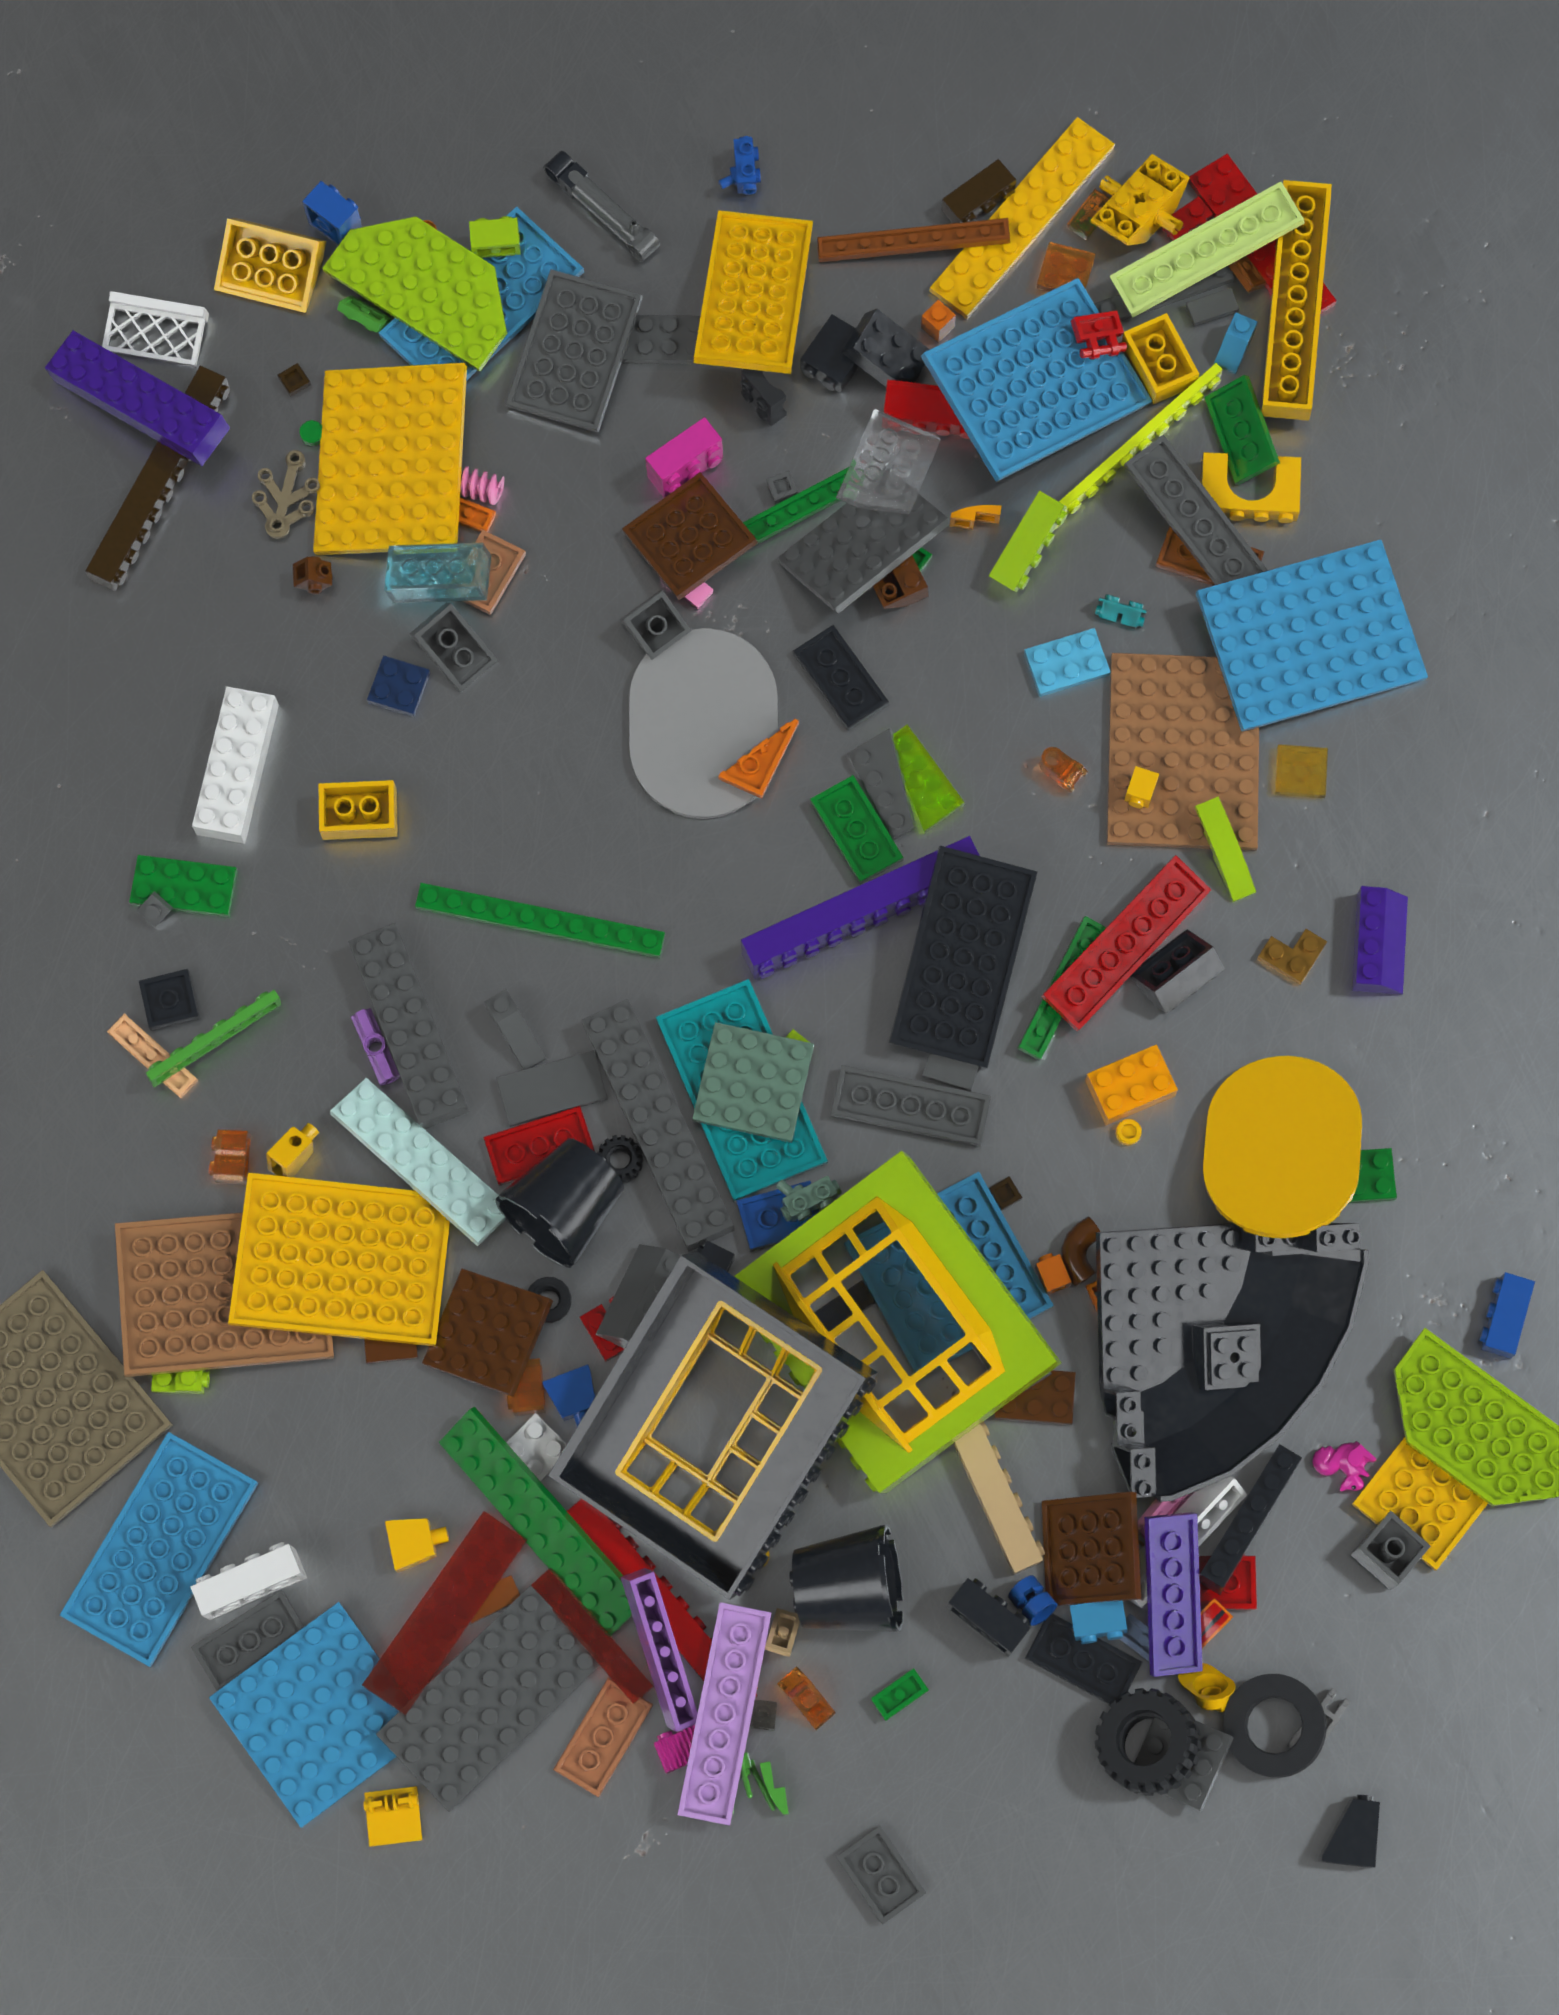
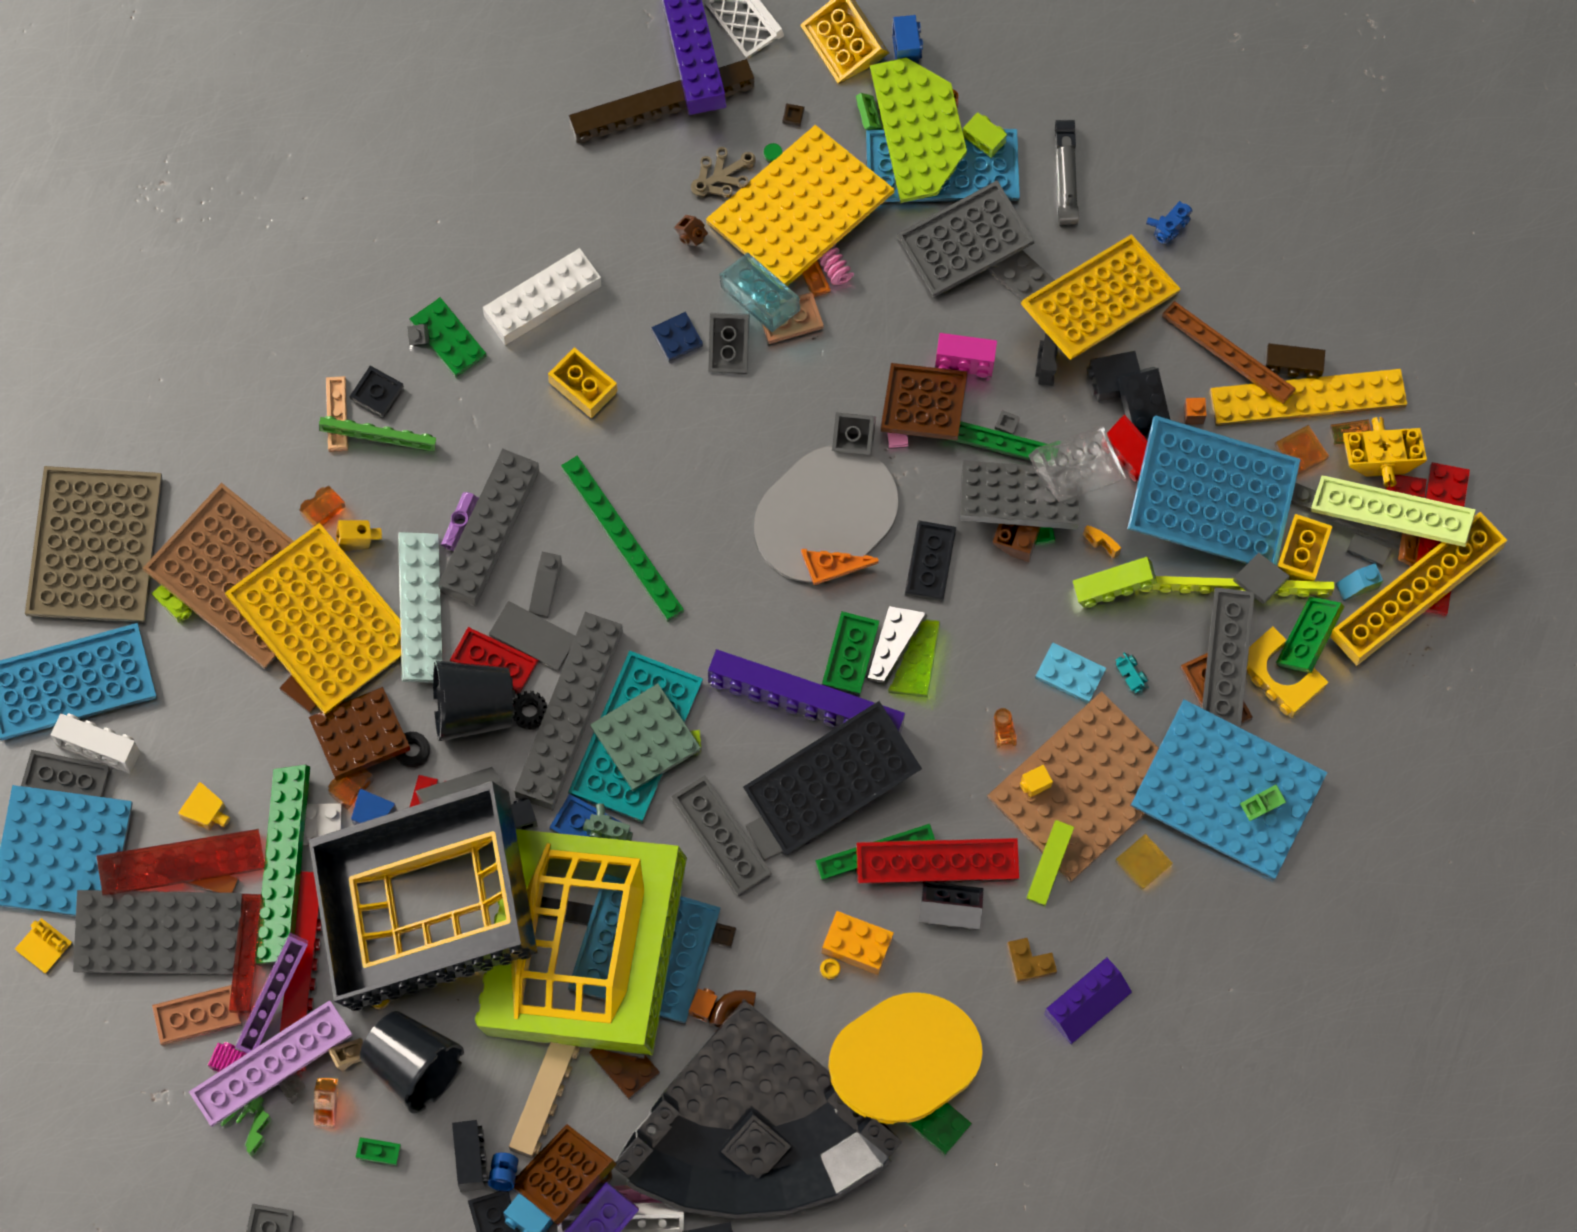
camera: 40 degrees right, 5 degrees down
red plate [1071,310,1127,360] -> none
none -> dark grey tile [1233,553,1289,604]
none -> bright green slope [1240,784,1286,821]

